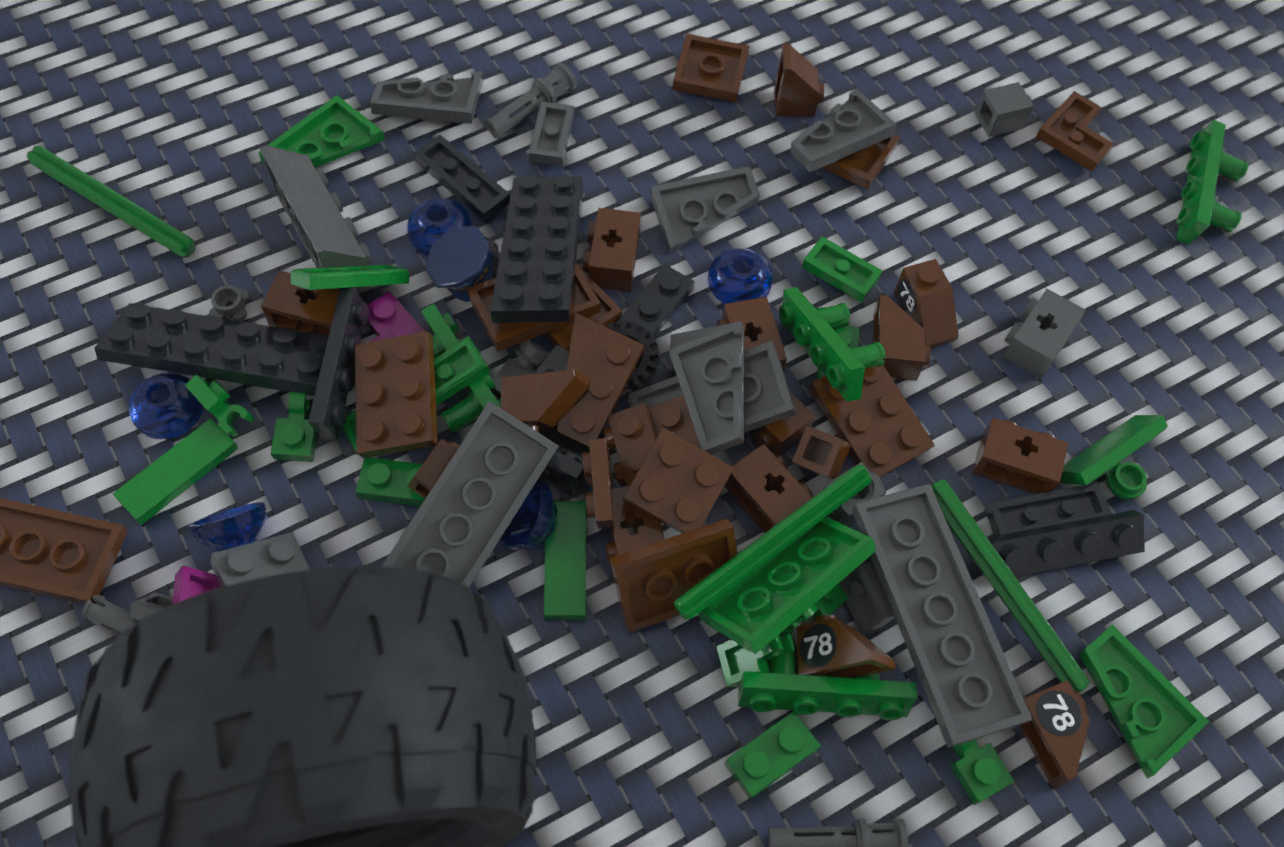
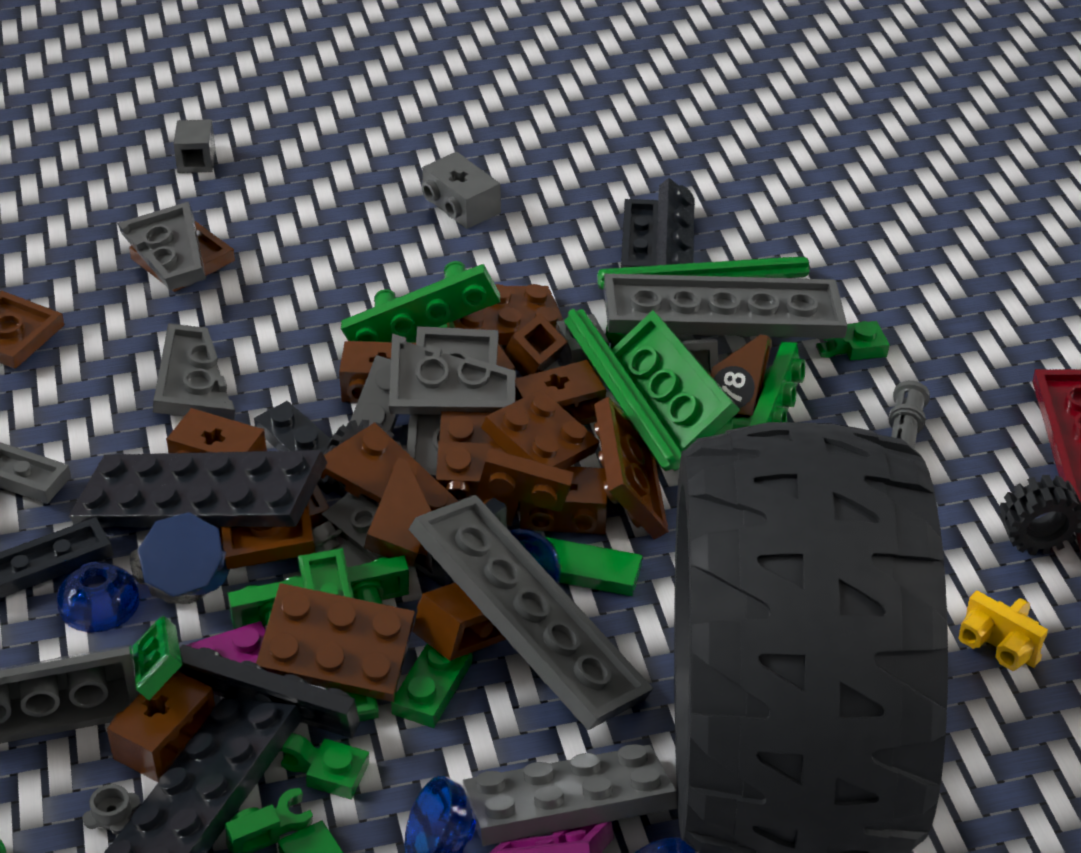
camera: 70 degrees left, 20 degrees down
clear blue piece [708,248,773,304] -> none
reddish brown slope [774,44,824,117] -> none
green plate [801,236,883,303] -> none
reddish brown slope [873,295,931,381] -> none
reddish brown slope [894,259,959,348] -> none
reddish brown brick [972,418,1069,494] -> none
reddish brown slope [1019,680,1090,790] -> none
reddish brown plate [1036,91,1114,172] -> none
green tile [1060,415,1168,485] -> none
green wing [1079,624,1209,779] -> none
green plate [1106,462,1147,500] -> none
green plate [1176,120,1249,244] -> none

